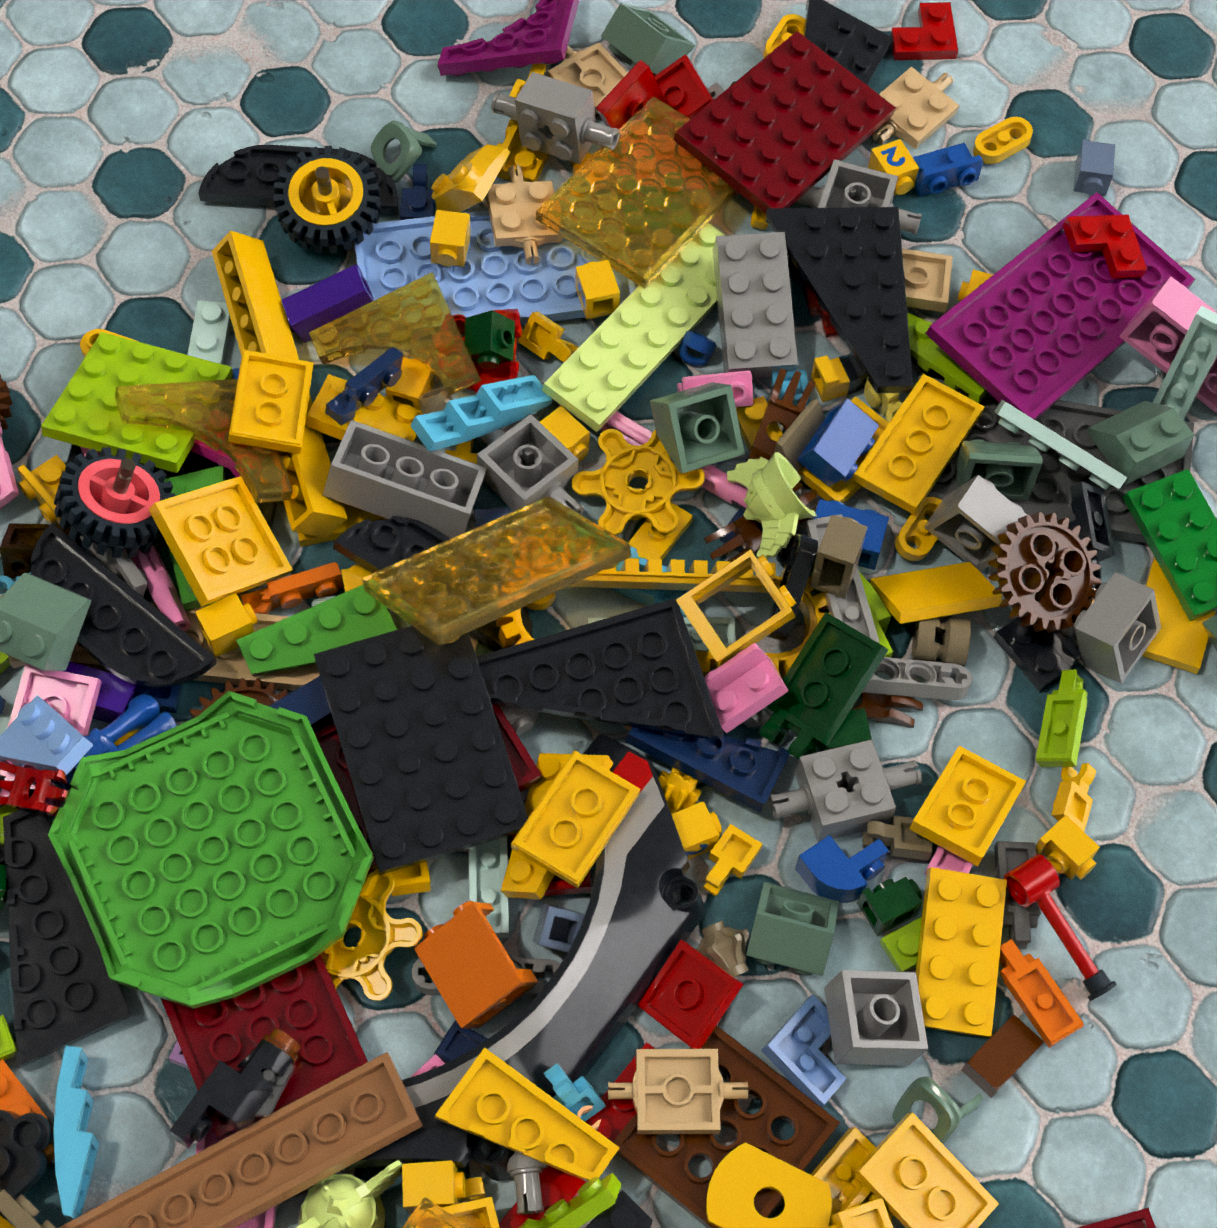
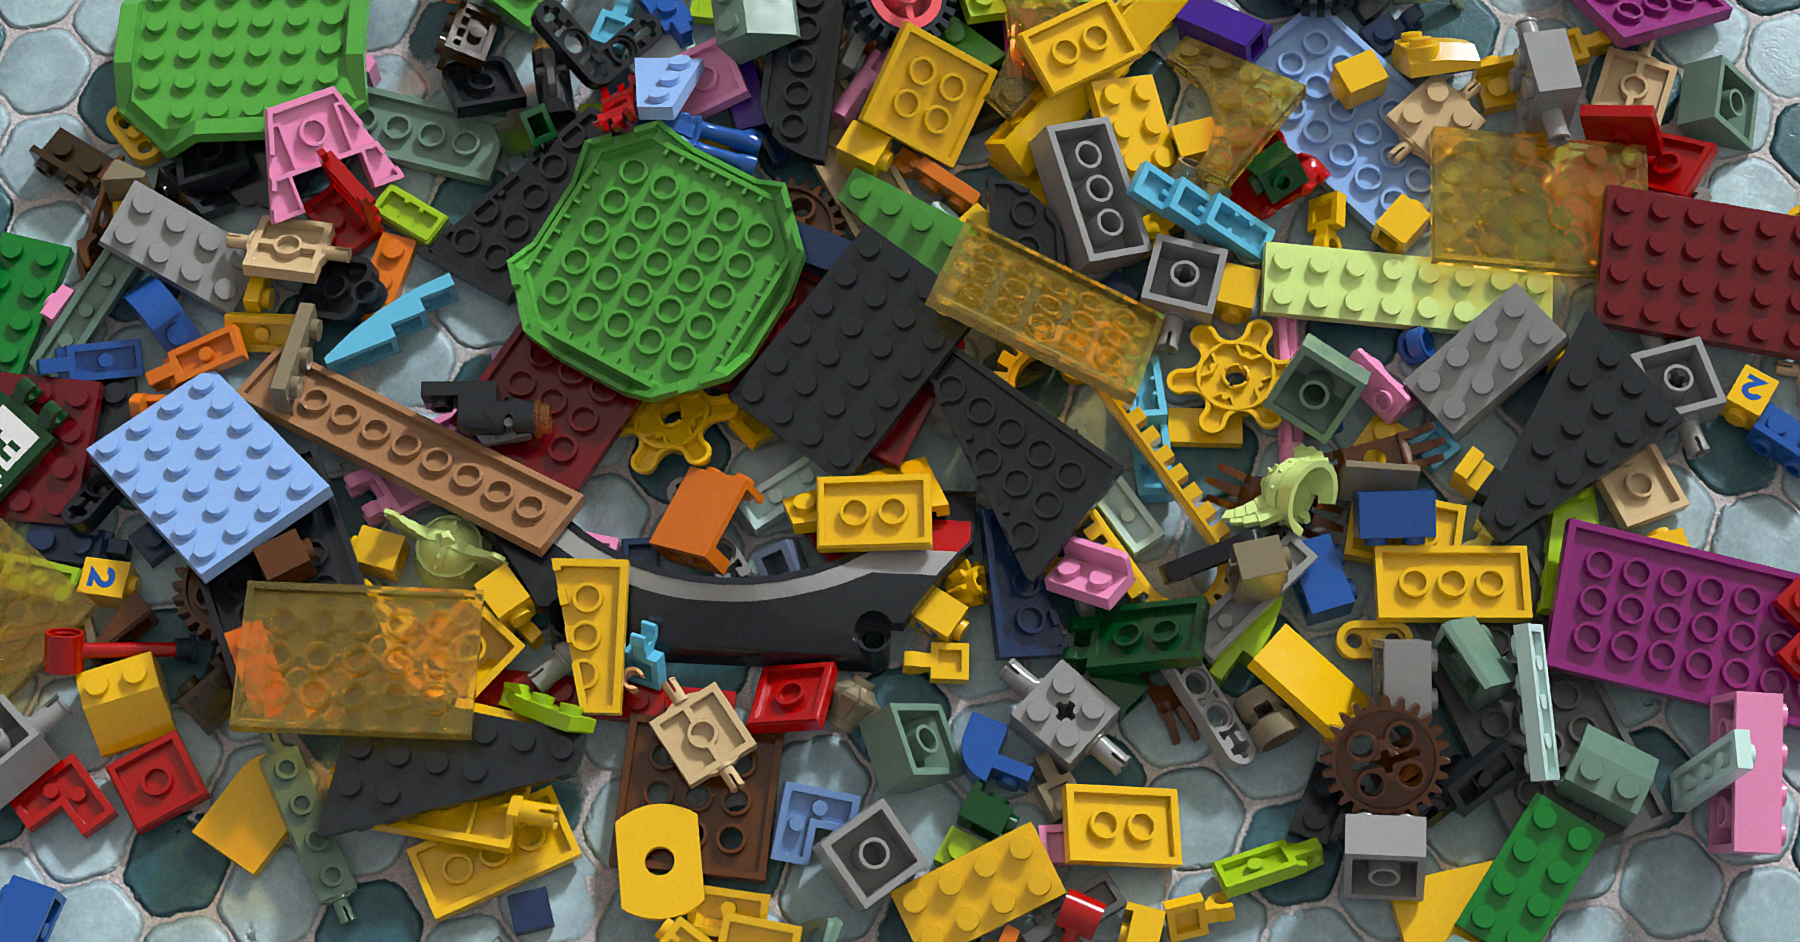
camera: 60 degrees right, 5 degrees up
dark blue hinge [325,347,404,425] -> none
yellow window [676,549,797,666] -> none

